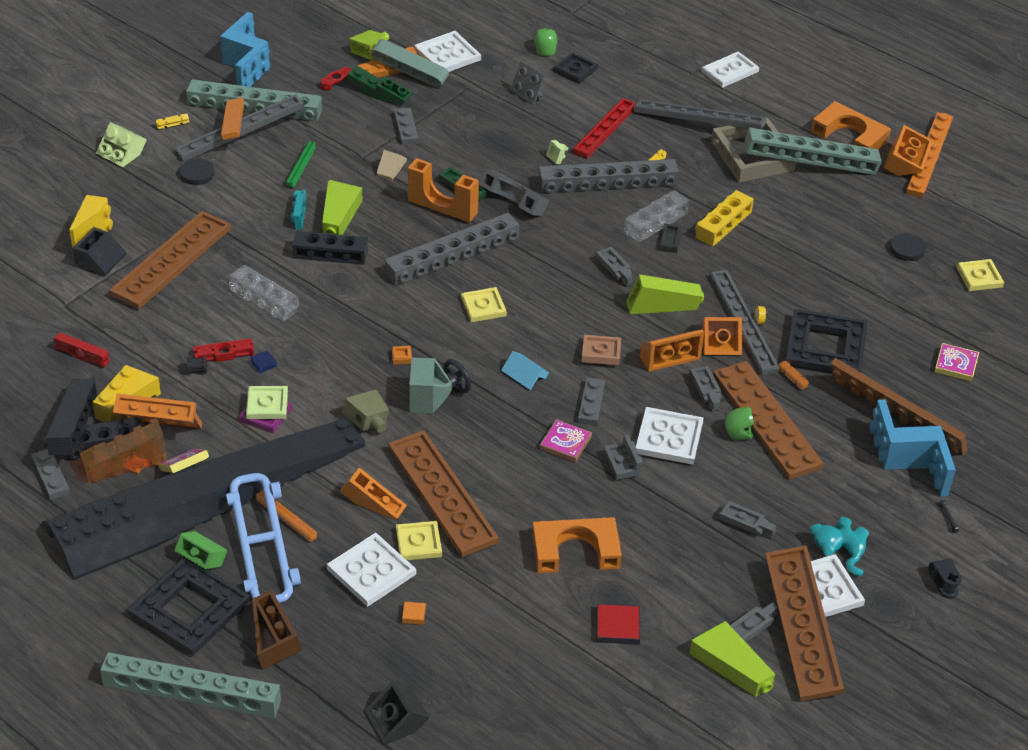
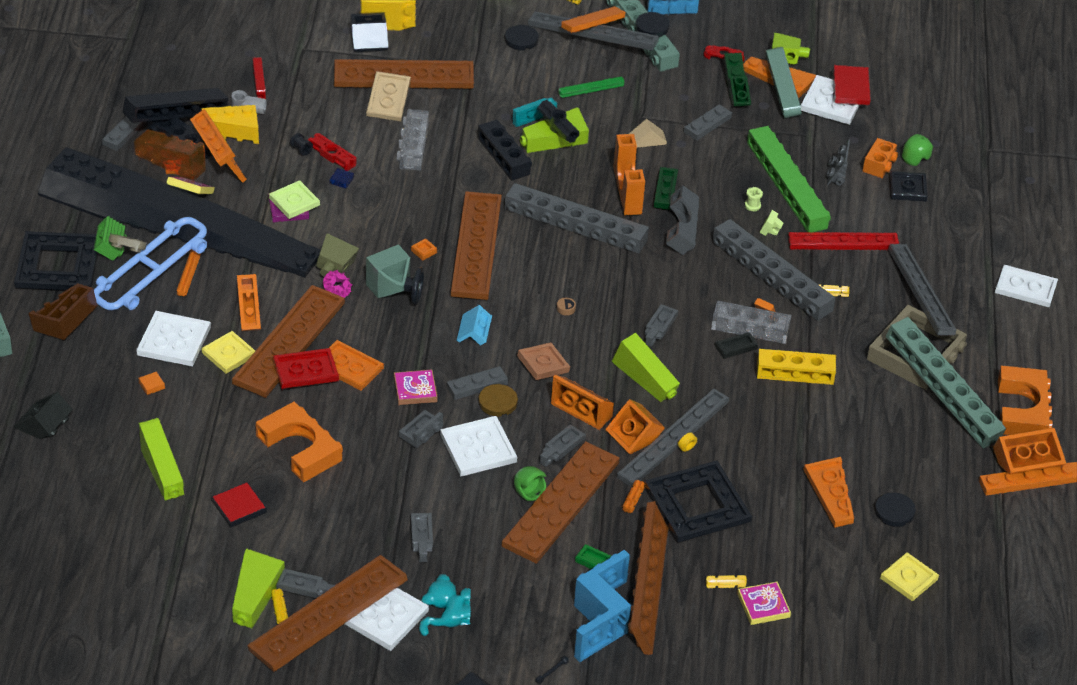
camera: 55 degrees right, 0 degrees up
light yellow tile [461,287,507,322] -> none
none -> dark tan plate [108,233,147,253]
none -> lime slope [139,418,184,500]
none -> light grey piece [231,90,267,114]
none -> yellow axle [271,588,288,624]
none -> red tile [273,348,339,389]
none -> dark pink gear [323,270,352,298]
none -> orange tile [329,340,384,391]
none -> tan tile [367,71,411,121]
none -> dark orange plate [451,191,502,300]
none -> pearl gold tile [479,384,518,417]
none -> black piece [537,100,579,143]
none -> medium nougat tile [557,298,576,315]
none -> green tile [575,544,611,569]
none -> black tile [636,12,670,37]
none -> yellow axle [706,575,747,588]
none -> yellowish green bush [745,187,763,211]
none -> bright green brick [747,126,831,232]
none -> orange tile [754,298,776,319]
none -> orange wing [804,457,854,527]
none -> red tile [833,65,870,105]
none -> orange brick [863,138,898,178]

